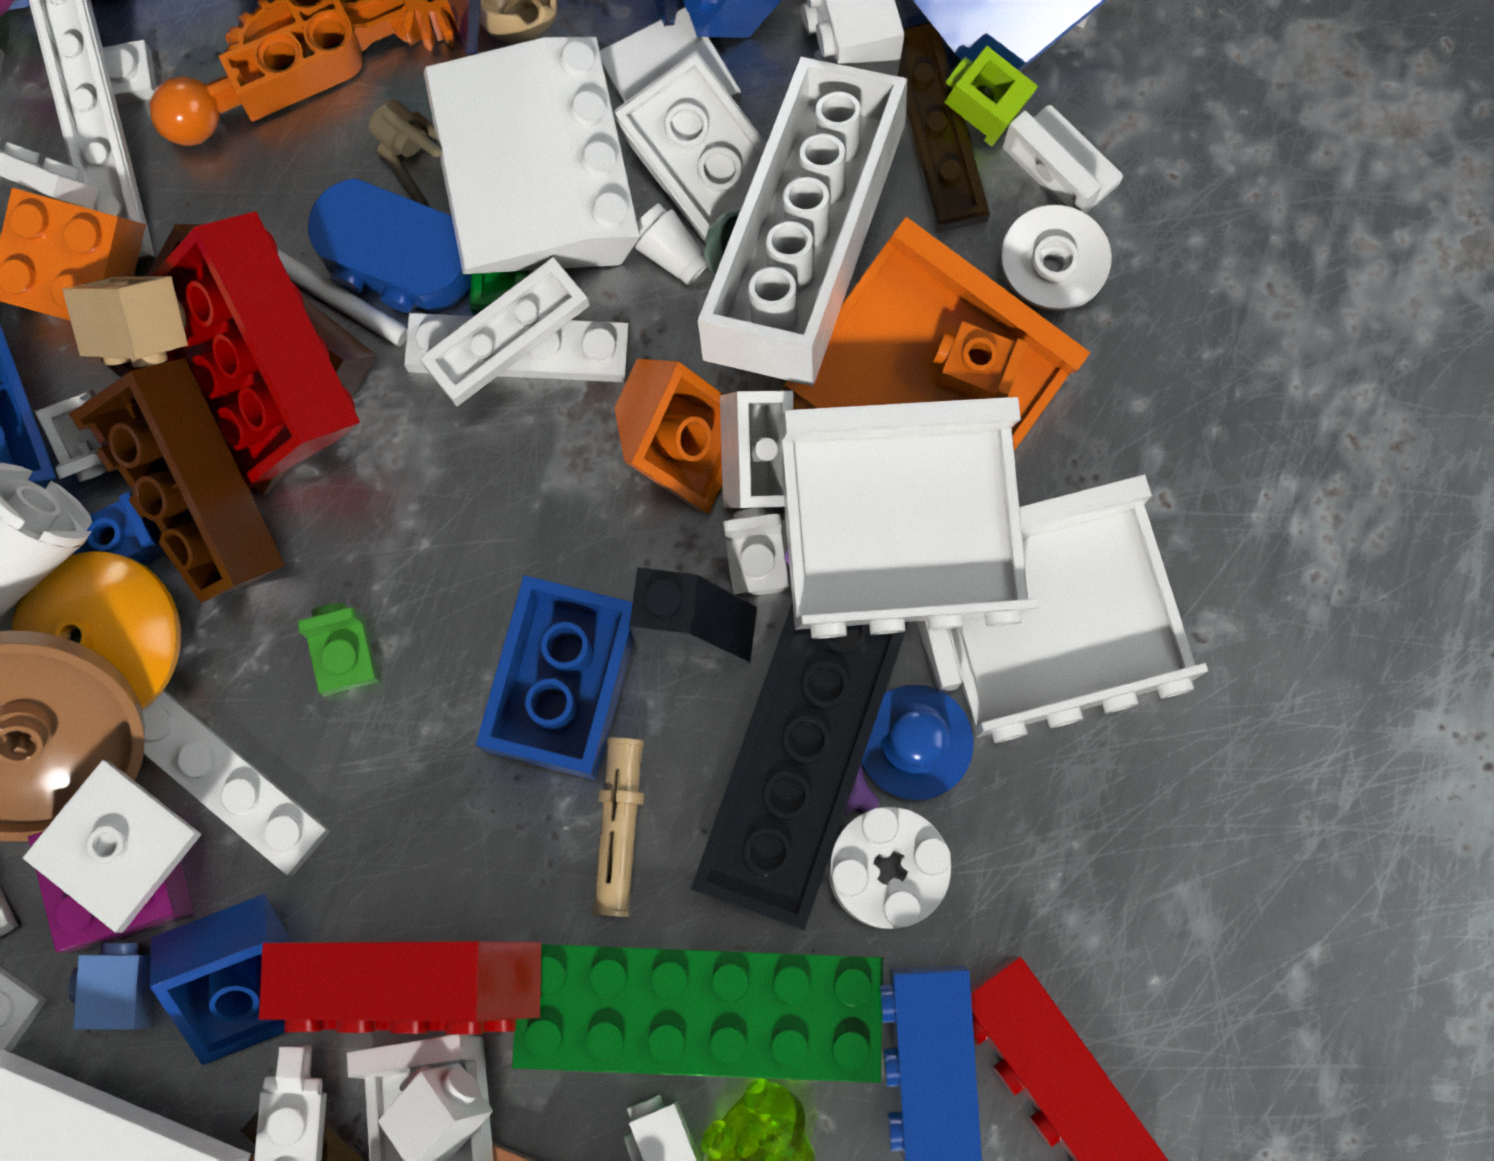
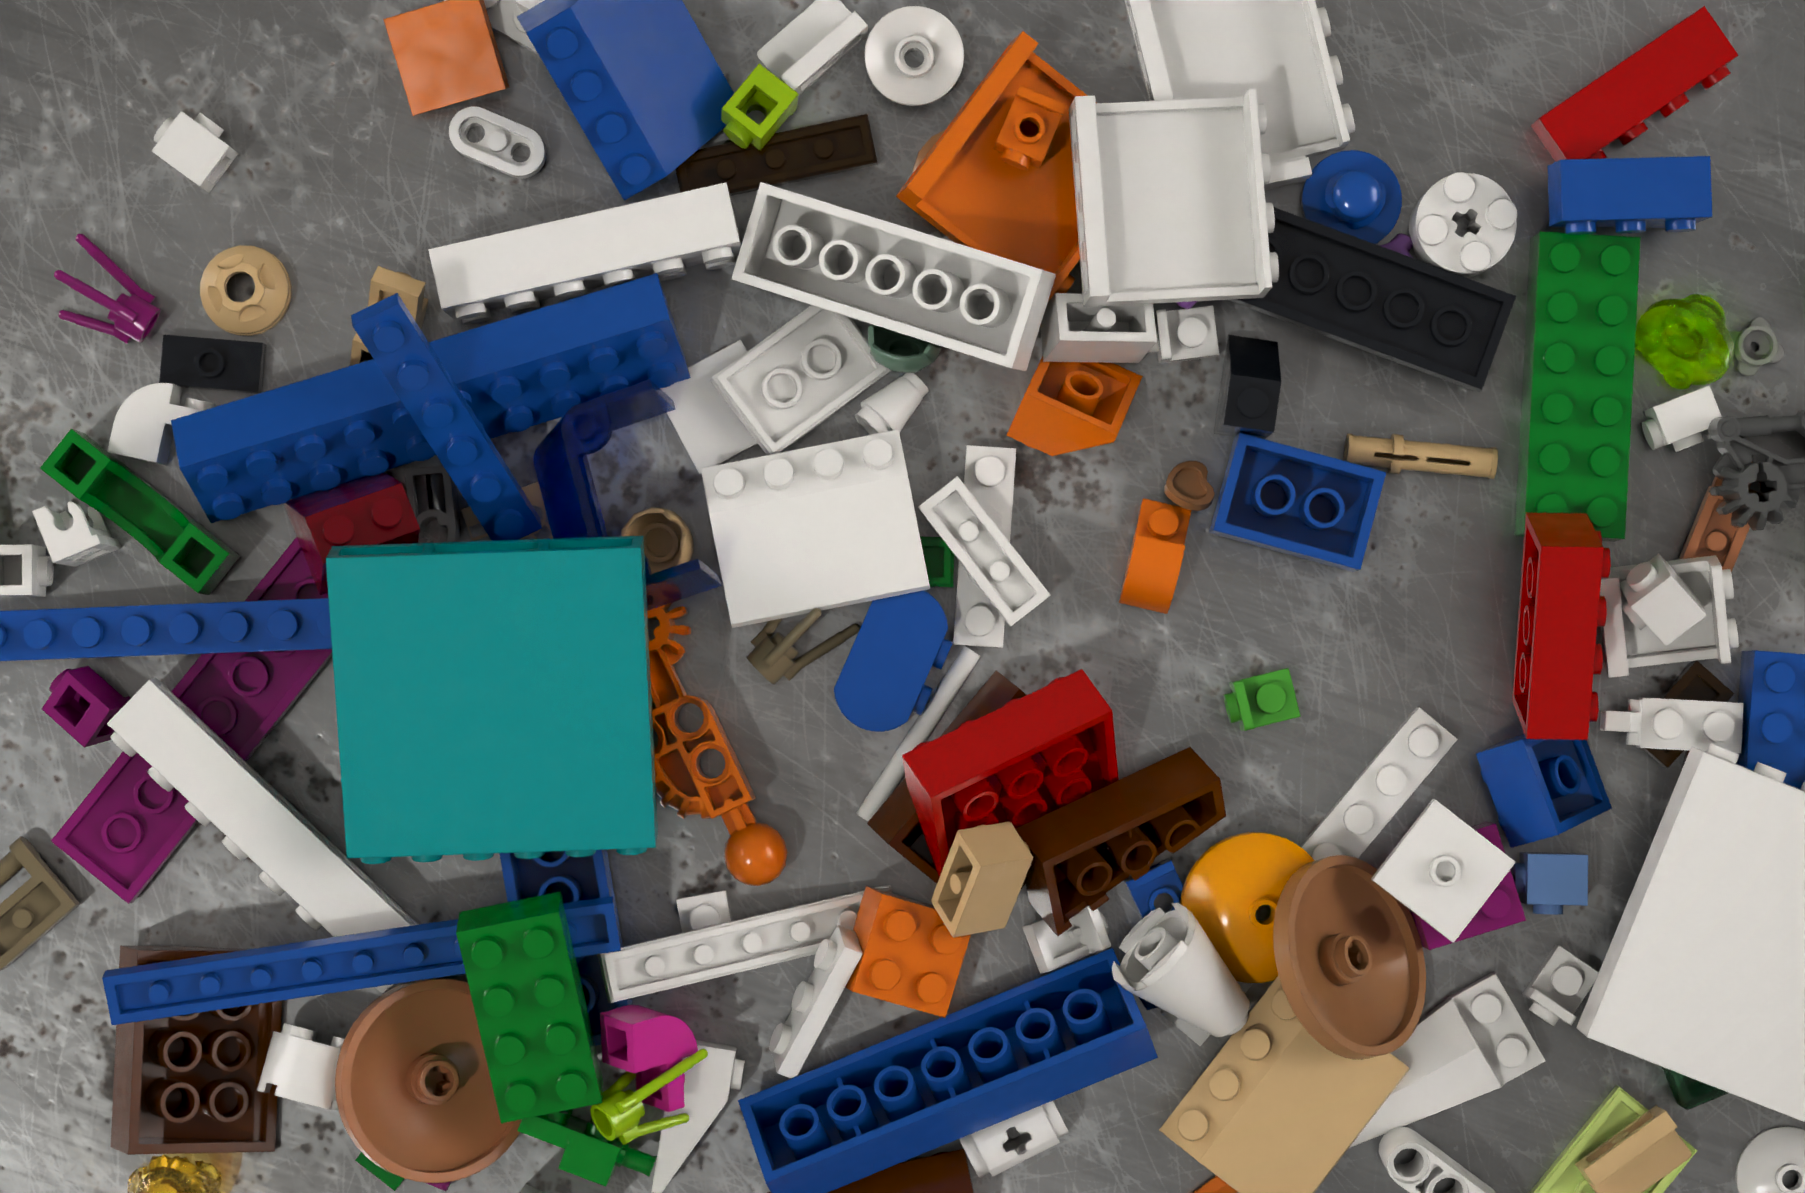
camera: 85 degrees left, 10 degrees up
none -> orange brick [1119,498,1191,614]
none -> medium nougat piece [1164,461,1215,511]

